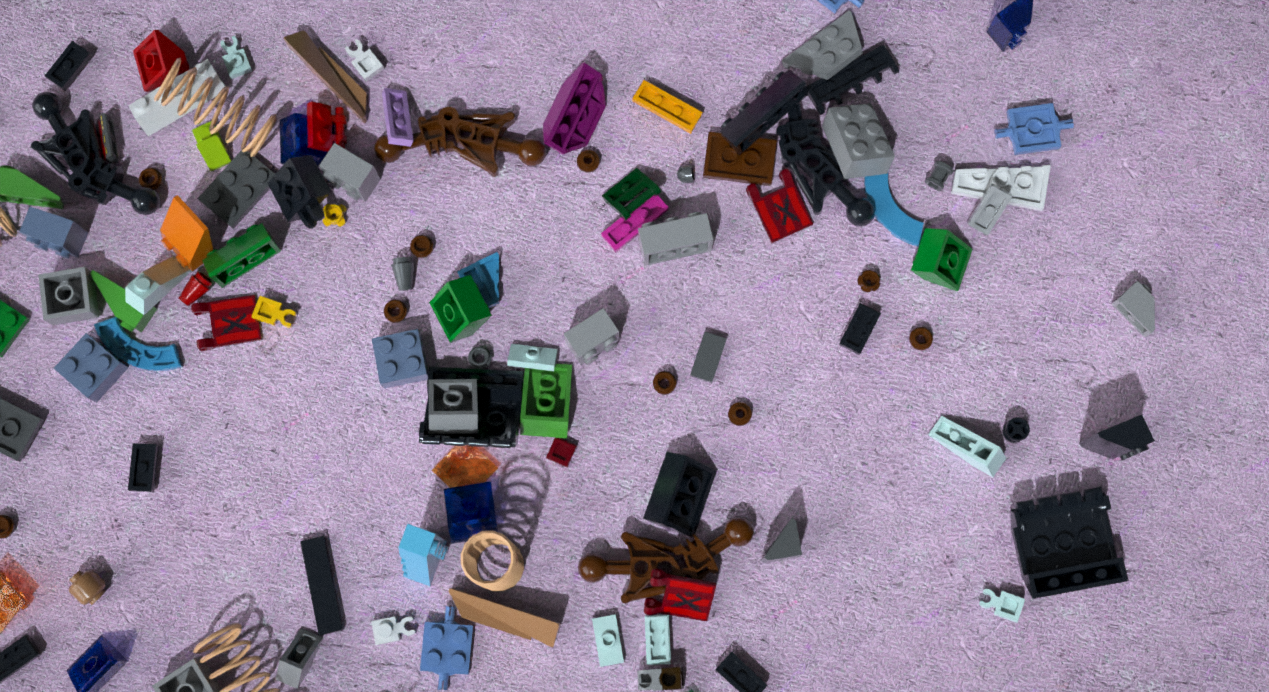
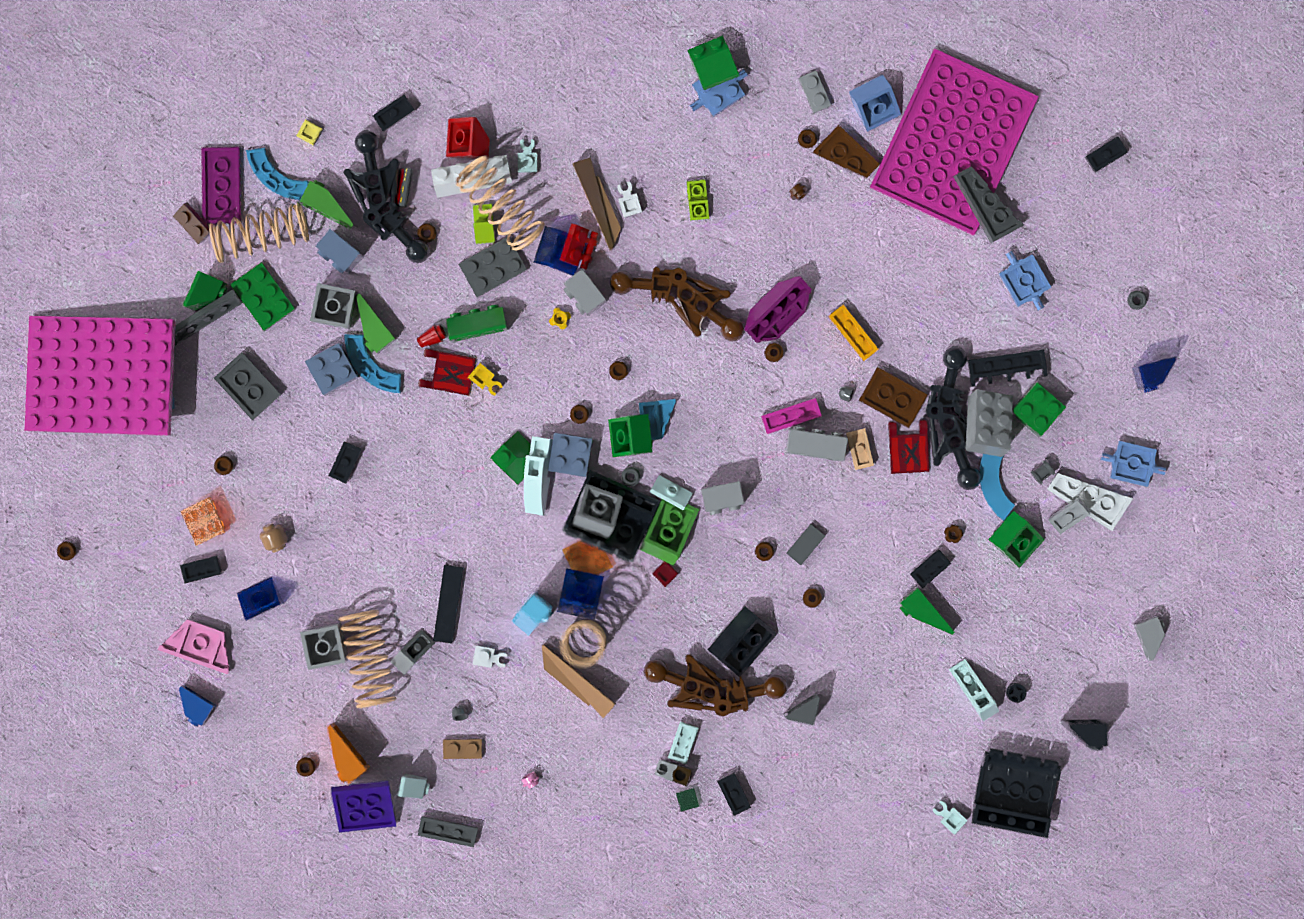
camera: 25 degrees right, 10 degrees up
light aqua slope [125,256,191,315] -> none
orange slope [160,195,213,272] -> none
black hinge [267,155,330,229] -> none
lavender plate [382,88,413,147] -> none
dark grey cone [391,257,414,291] -> none
medium blue plate [420,606,473,690] -> none
light aqua plate [592,614,624,667] -> none
dark green plate [602,168,661,221] -> none
dark red flag [644,569,716,621] -> none
black slope [719,69,809,156] -> none
light grey wing [782,10,863,80] -> none
reddish brown plate [909,327,933,351] -> none
none -> green slope [490,431,531,485]
none -> light aqua slope [524,436,553,516]
none -> lime slope [686,179,709,221]
none -> light nougat plate [846,428,874,470]
none -> green slope [899,588,955,635]
none -> green brick [1012,382,1066,437]

